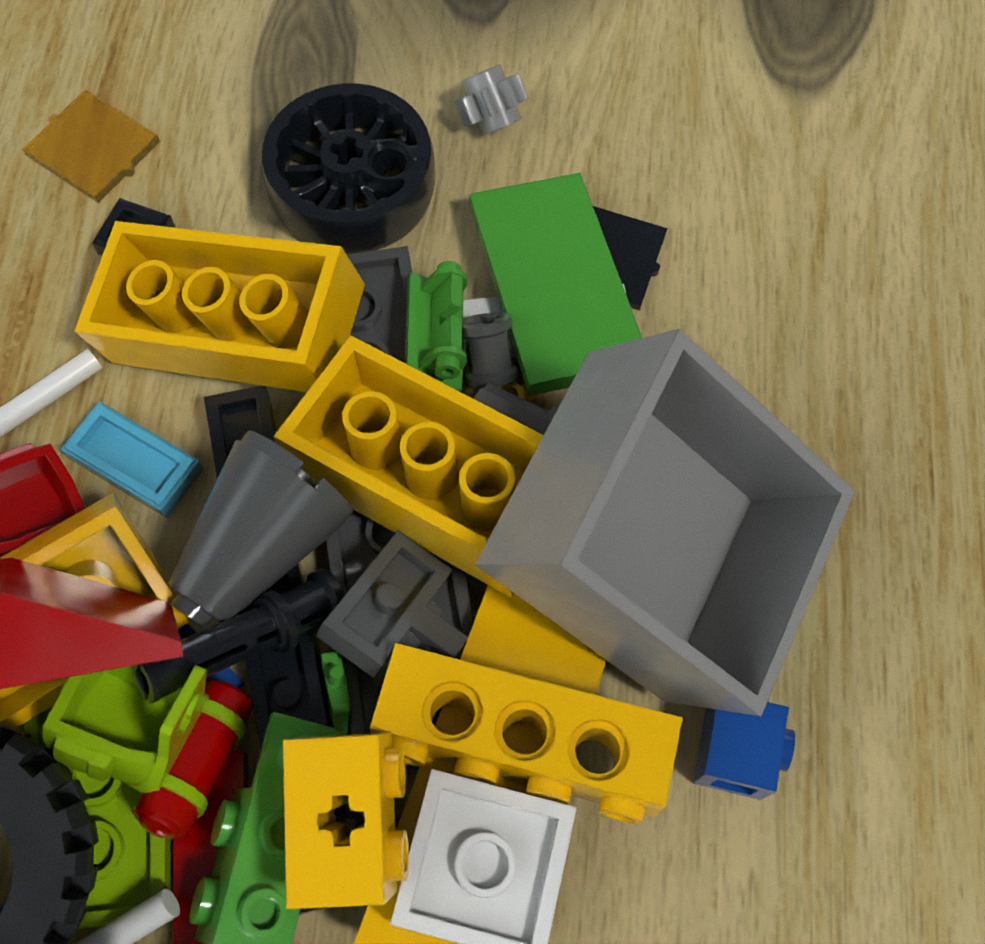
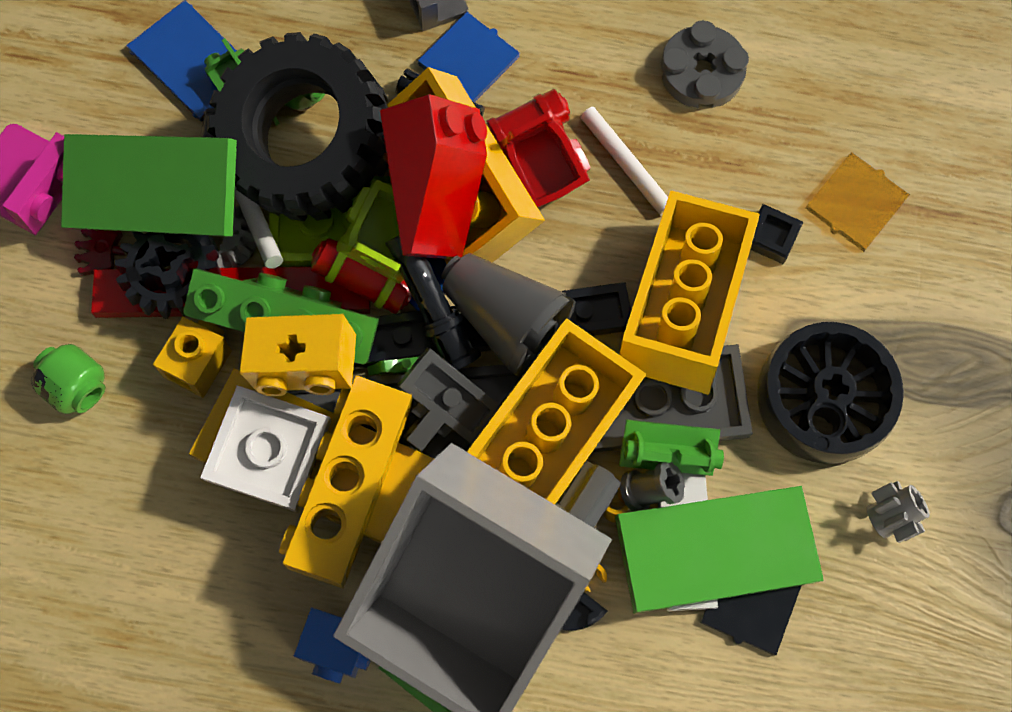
camera: 90 degrees right, 5 degrees up
medium azure tile [60,401,204,518] -> none

